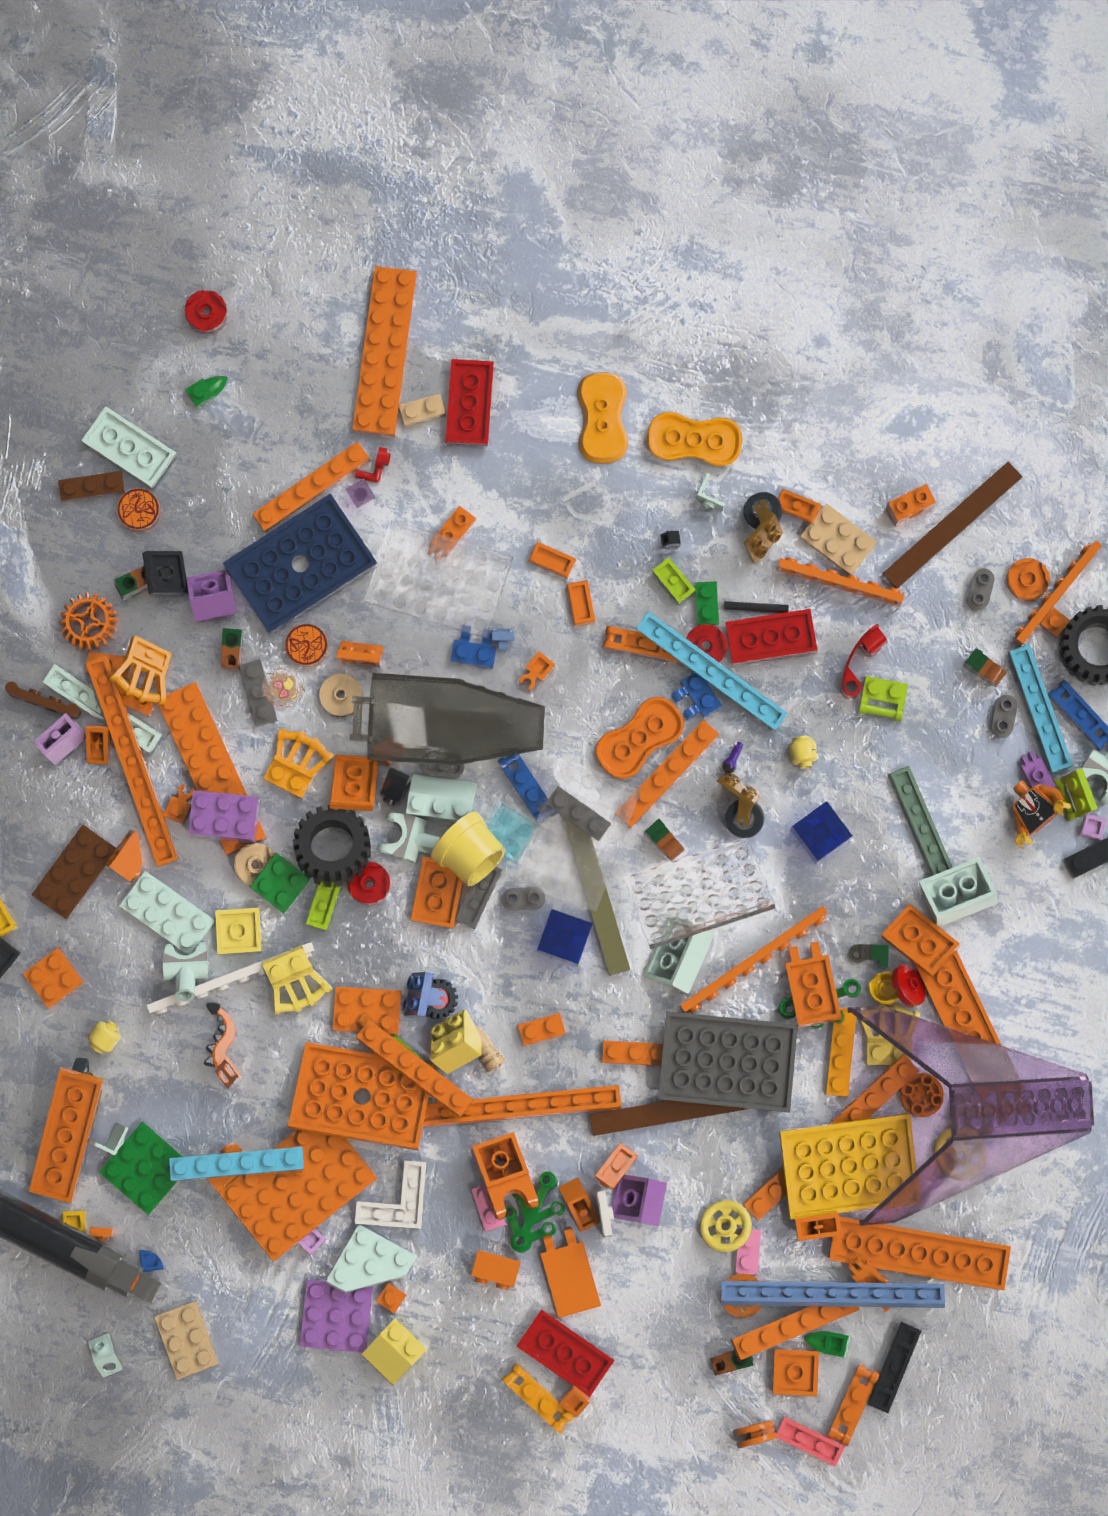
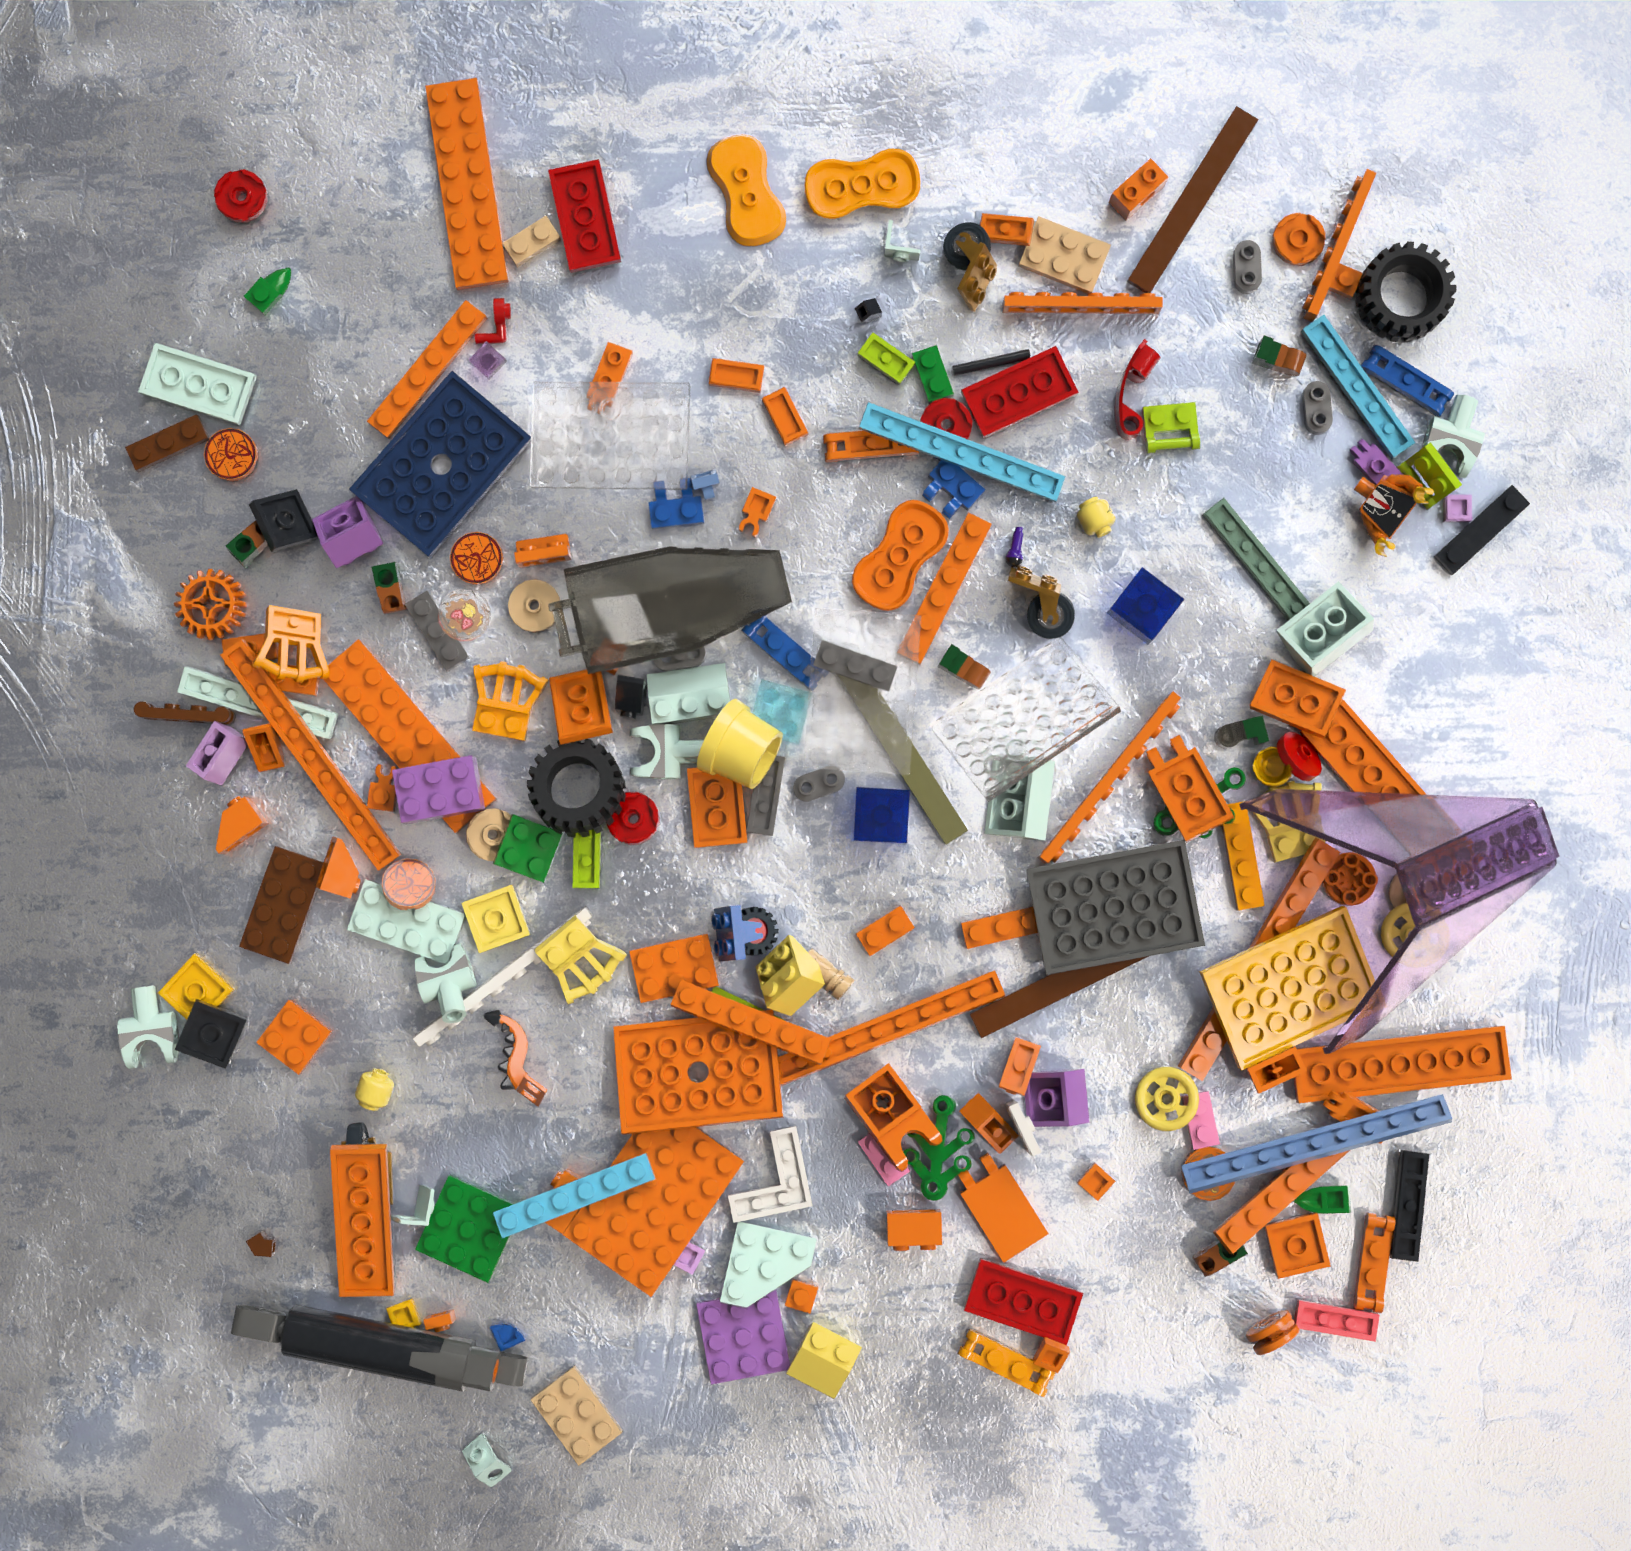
camera: 15 degrees left, 5 degrees up
none -> orange slope [216,796,269,855]
none -> tile [382,859,436,910]
none -> orange plate [1077,1162,1116,1201]

